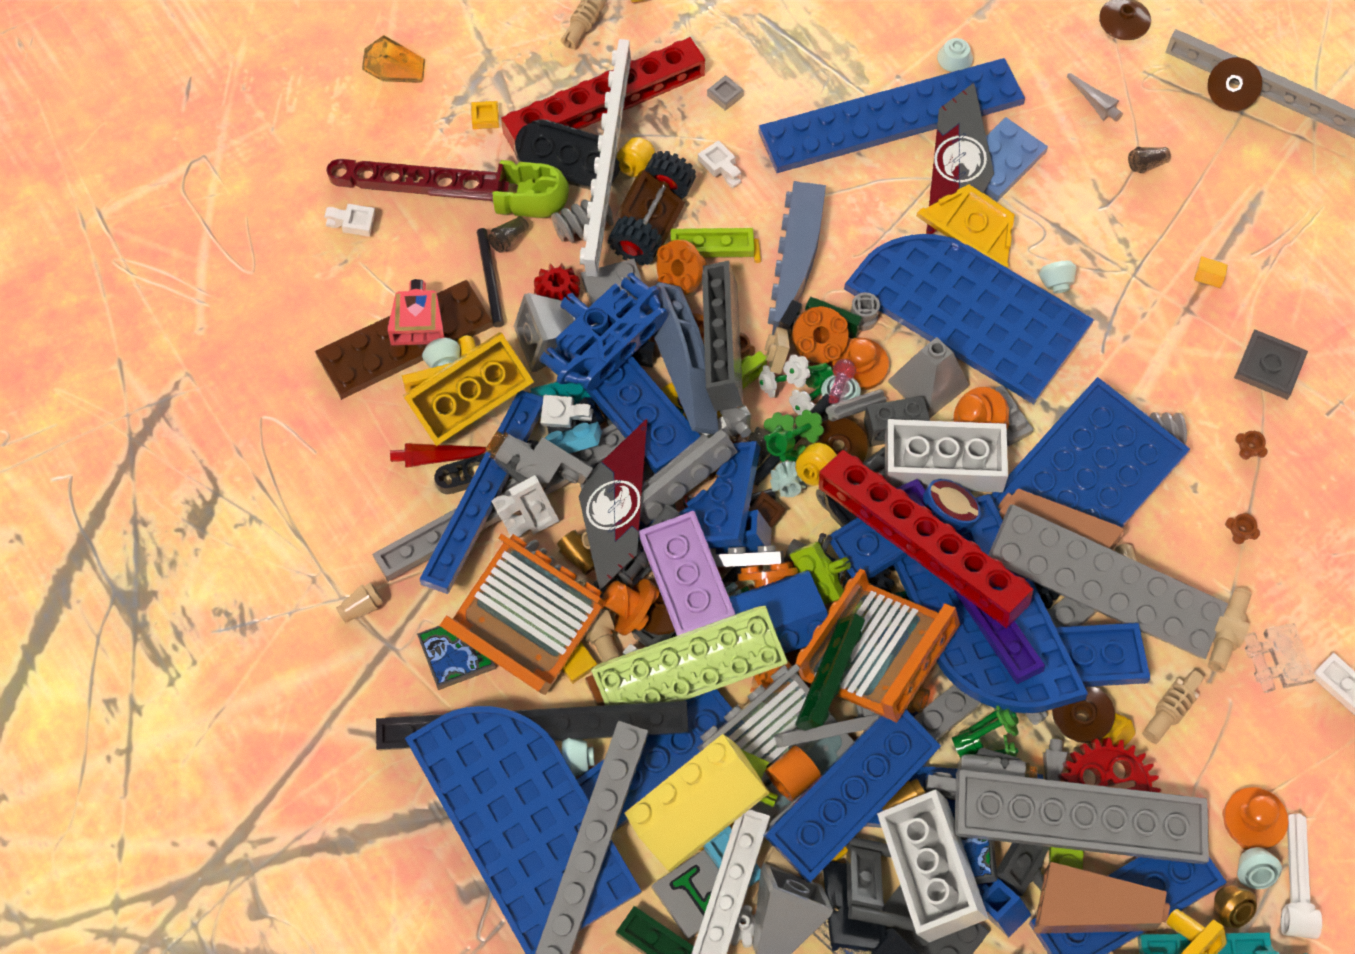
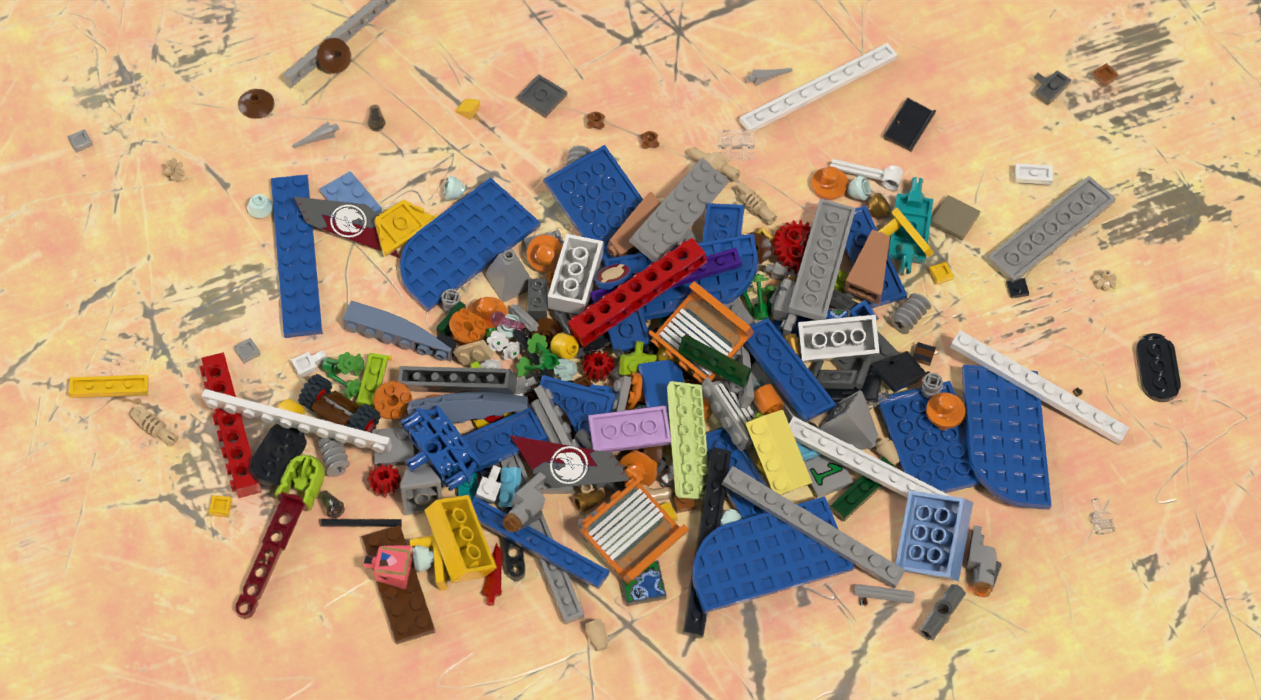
camera: 80 degrees left, 5 degrees down
white plate [324,204,375,237] -> none
clear yellow slope [362,35,425,83] -> none
white plate [491,475,559,537] -> none
none -> bright green plant [322,352,364,399]
none -> red gear [582,349,615,383]

